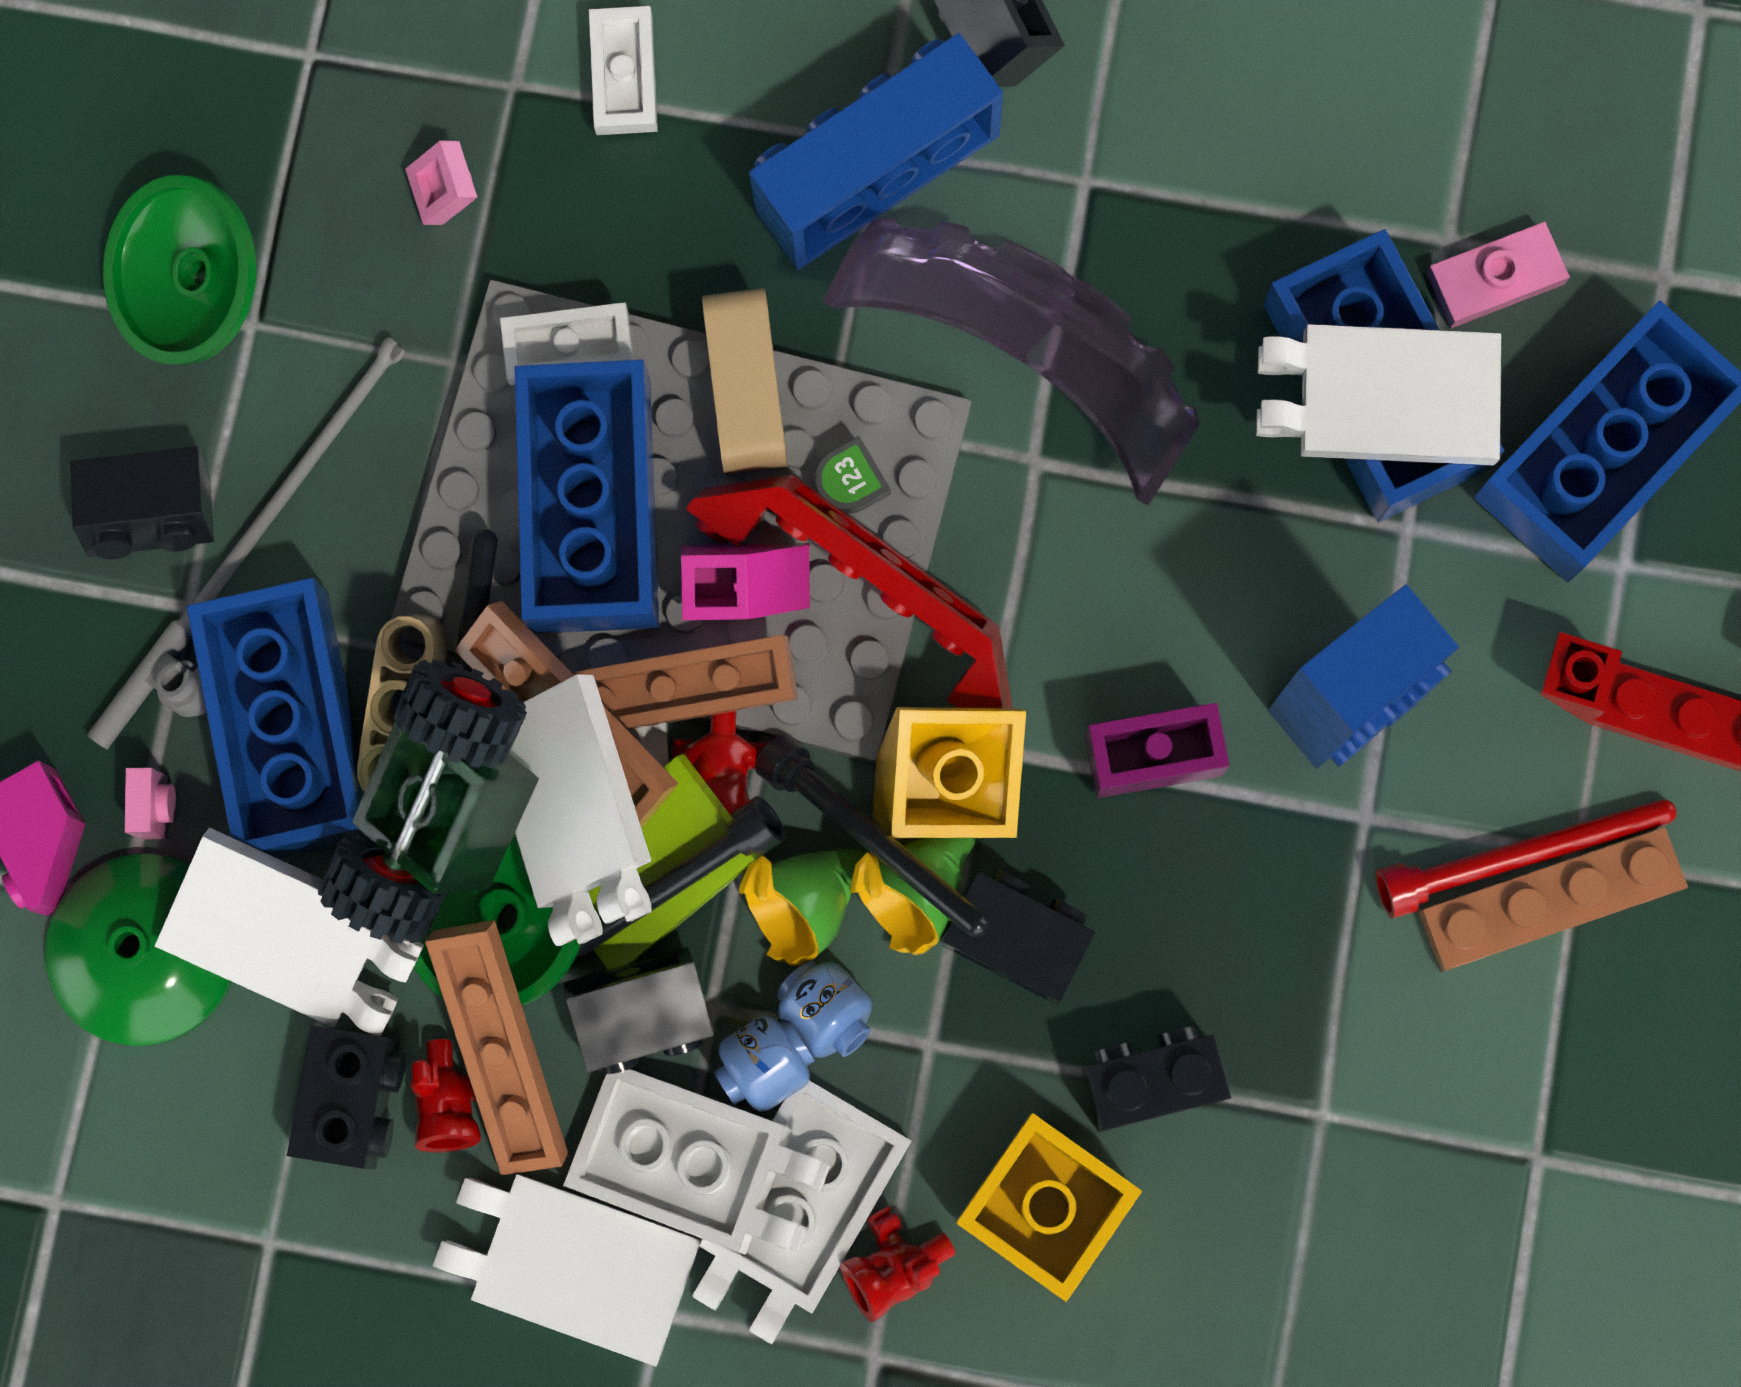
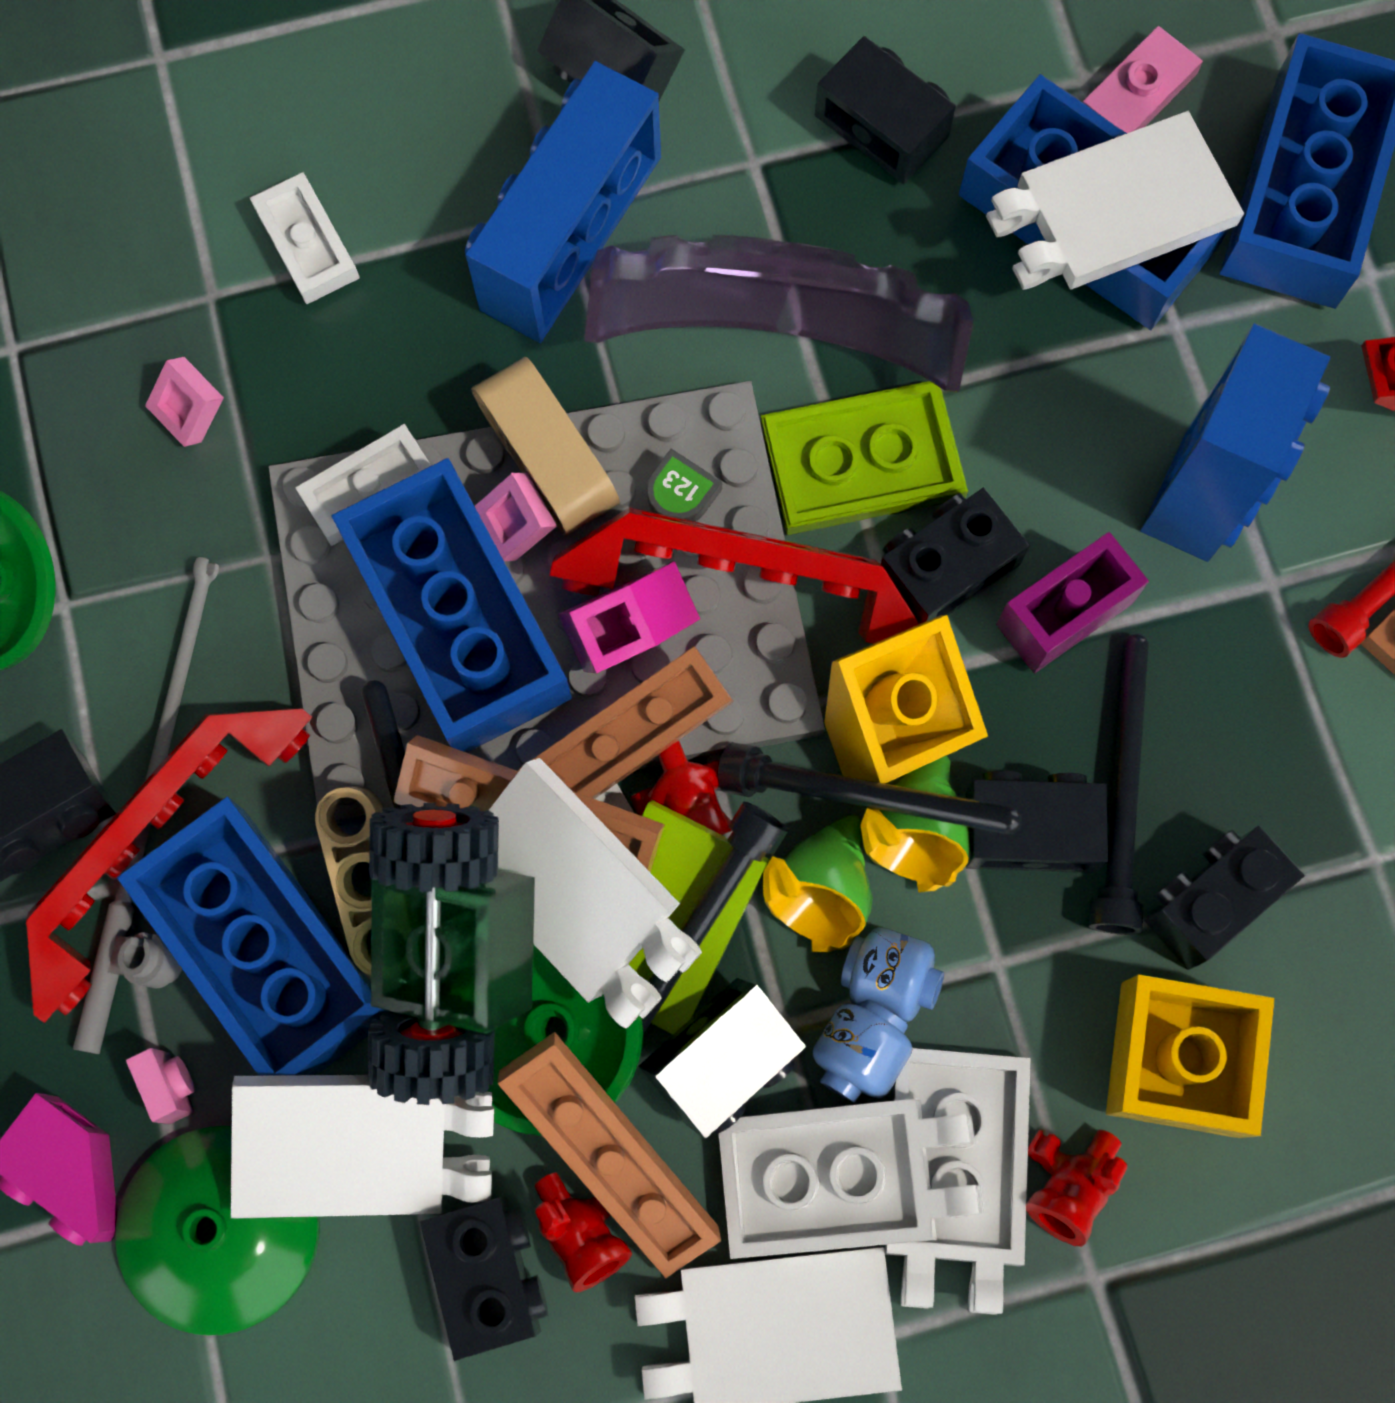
camera: 30 degrees left, 5 degrees down
none -> red slope [26,708,312,1023]
none -> bright pink plate [475,473,557,561]
none -> lime tile [760,379,968,535]
none -> black brick [814,35,956,184]
none -> black brick [881,487,1030,624]
none -> black piece [1089,633,1149,935]

